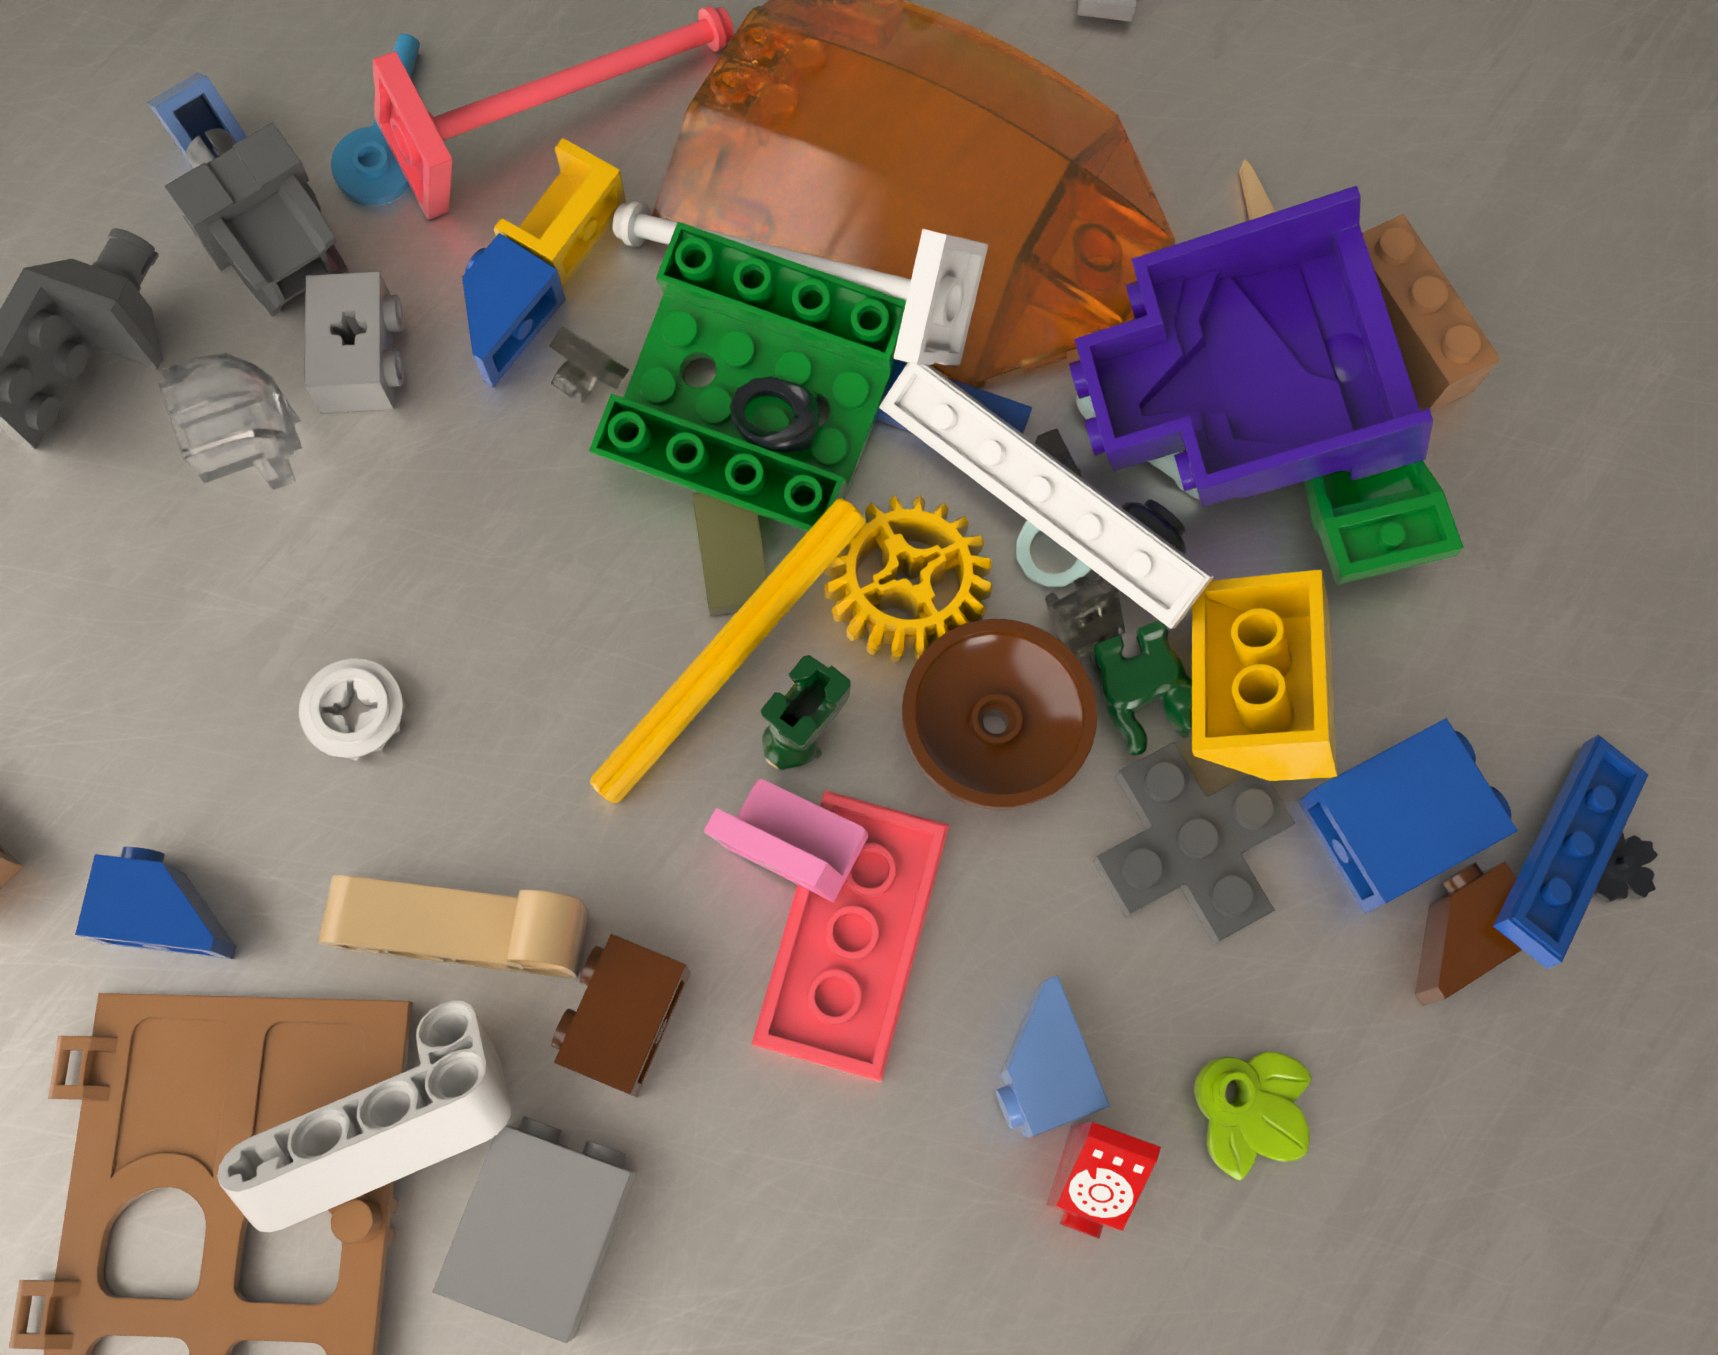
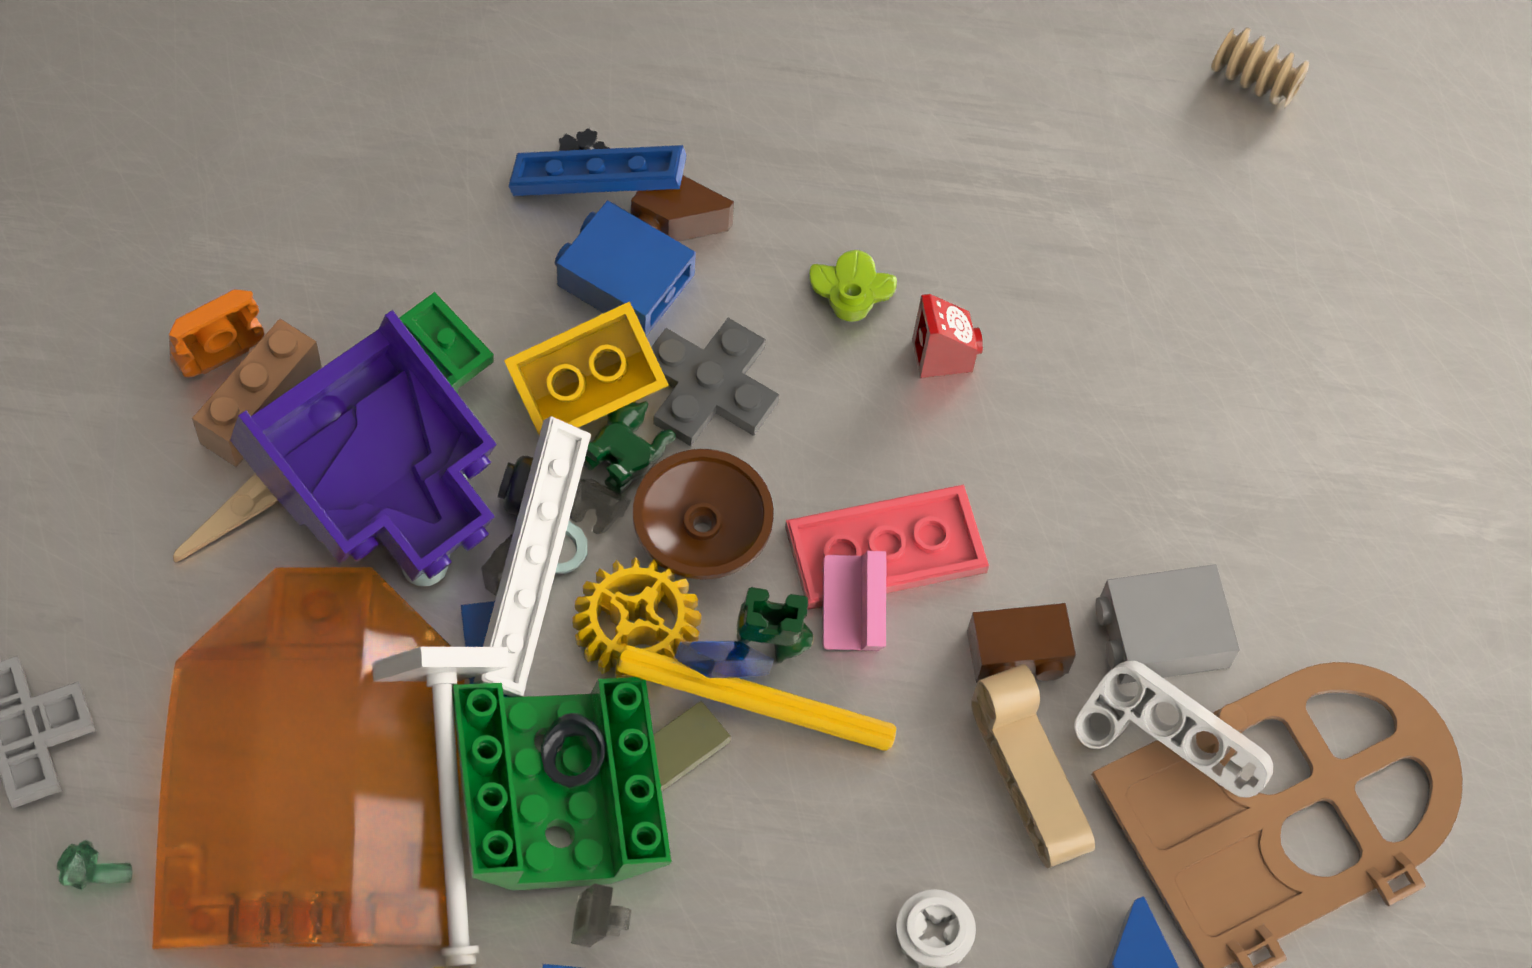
camera: 120 degrees left, 10 degrees down
medium blue slope [996,975,1110,1138] -> none
none -> orange slope [169,289,265,377]
none -> clear blue tile [675,641,774,678]

